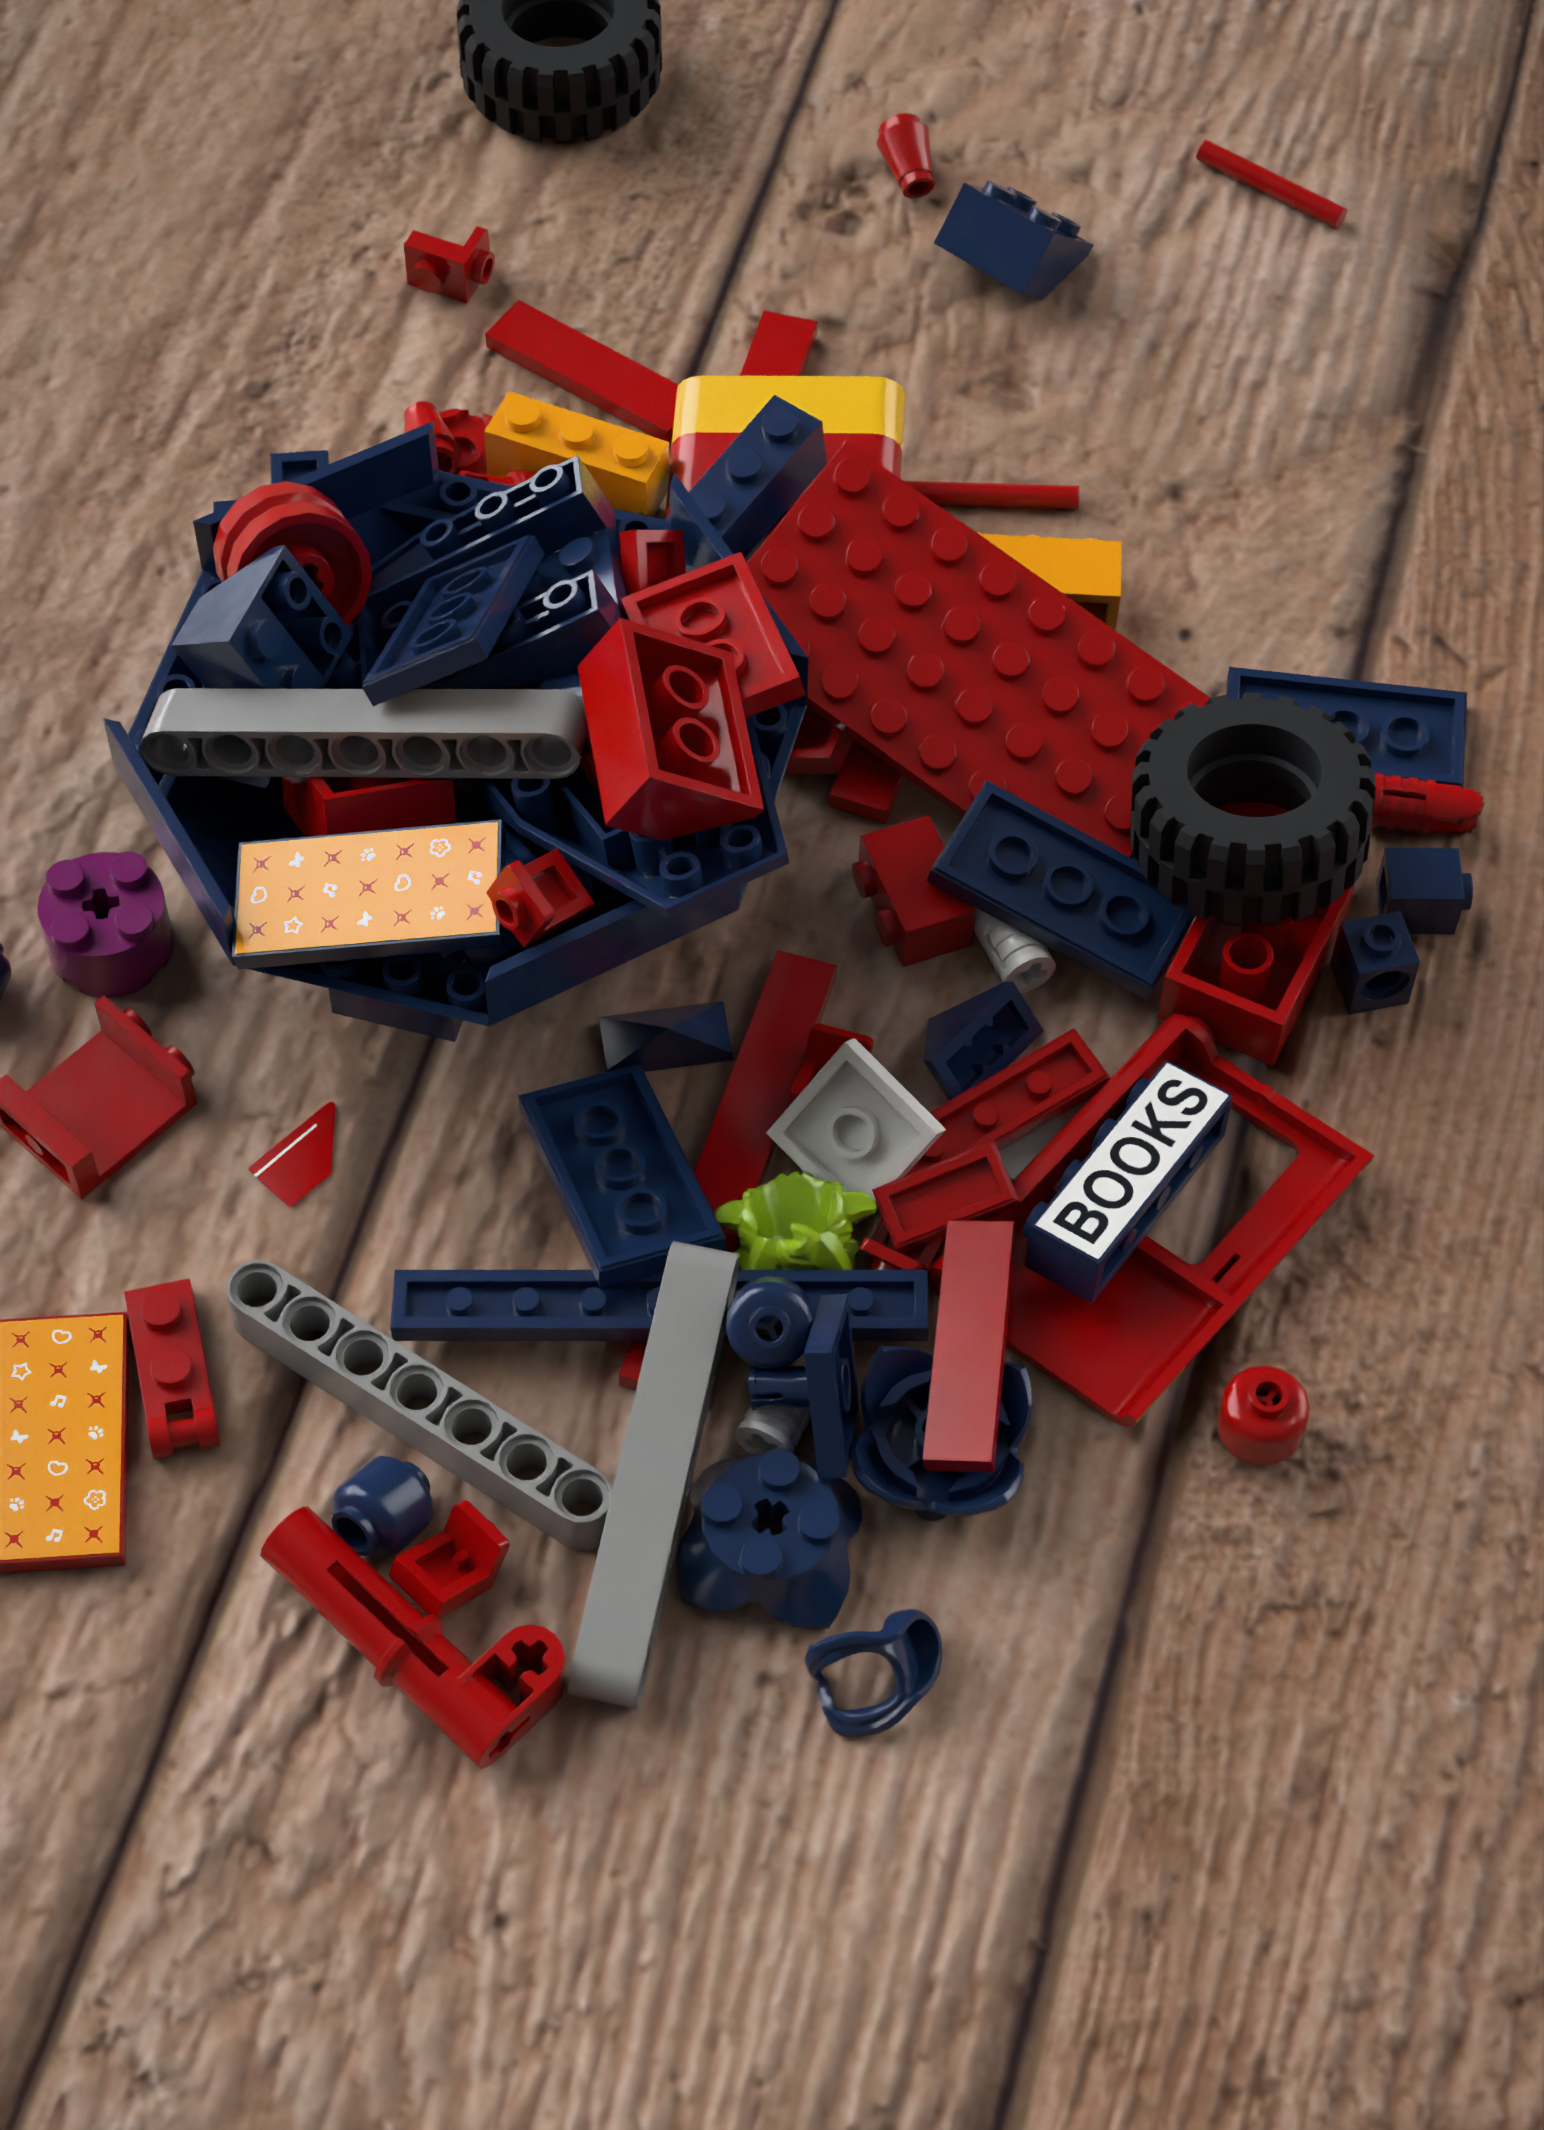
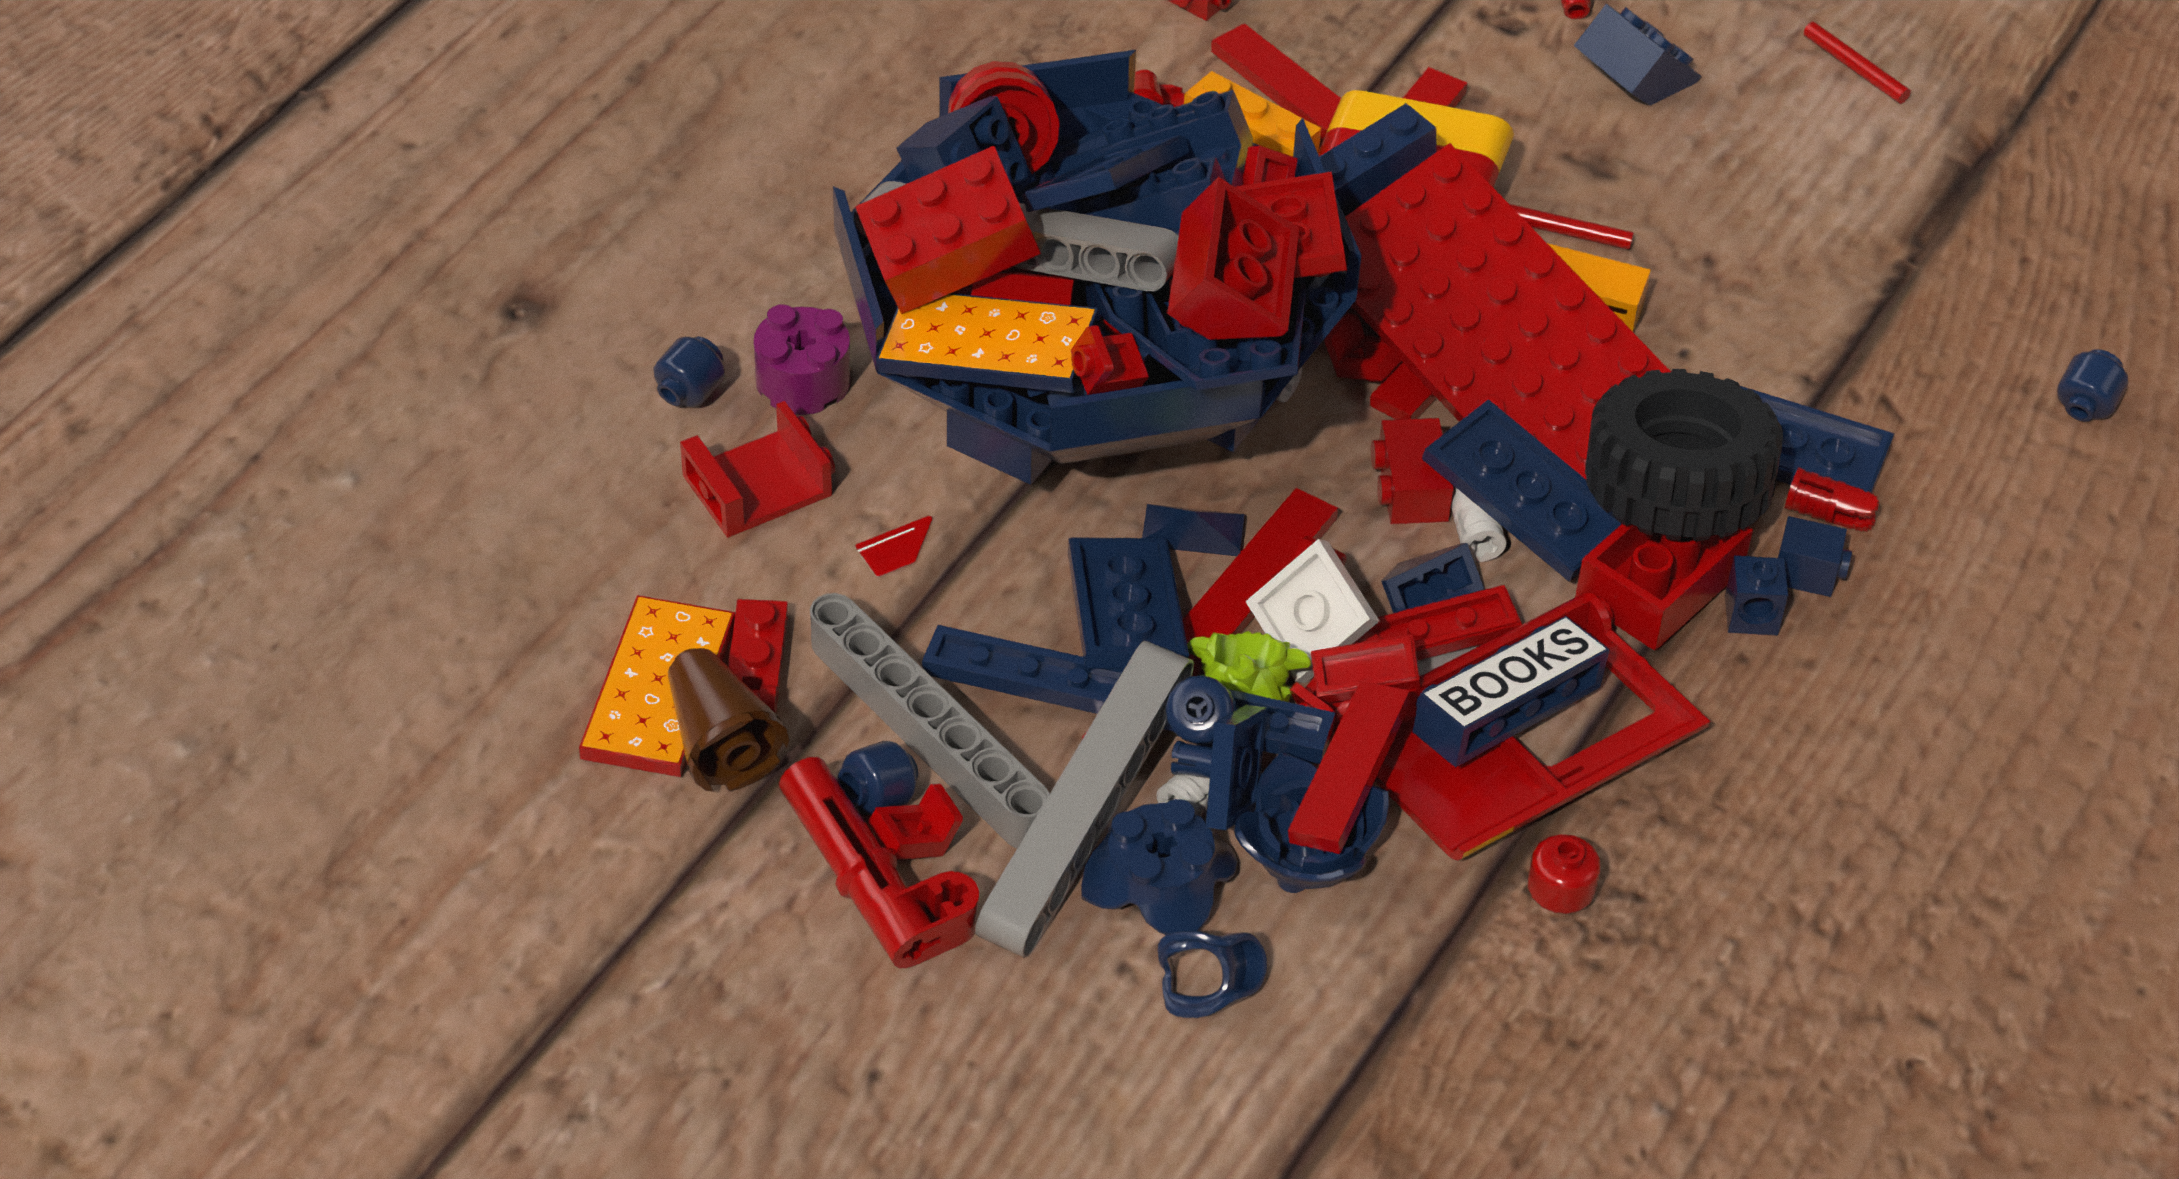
camera: 15 degrees right, 10 degrees down
none -> reddish brown cone [668,648,790,792]
none -> red brick [855,146,1041,314]

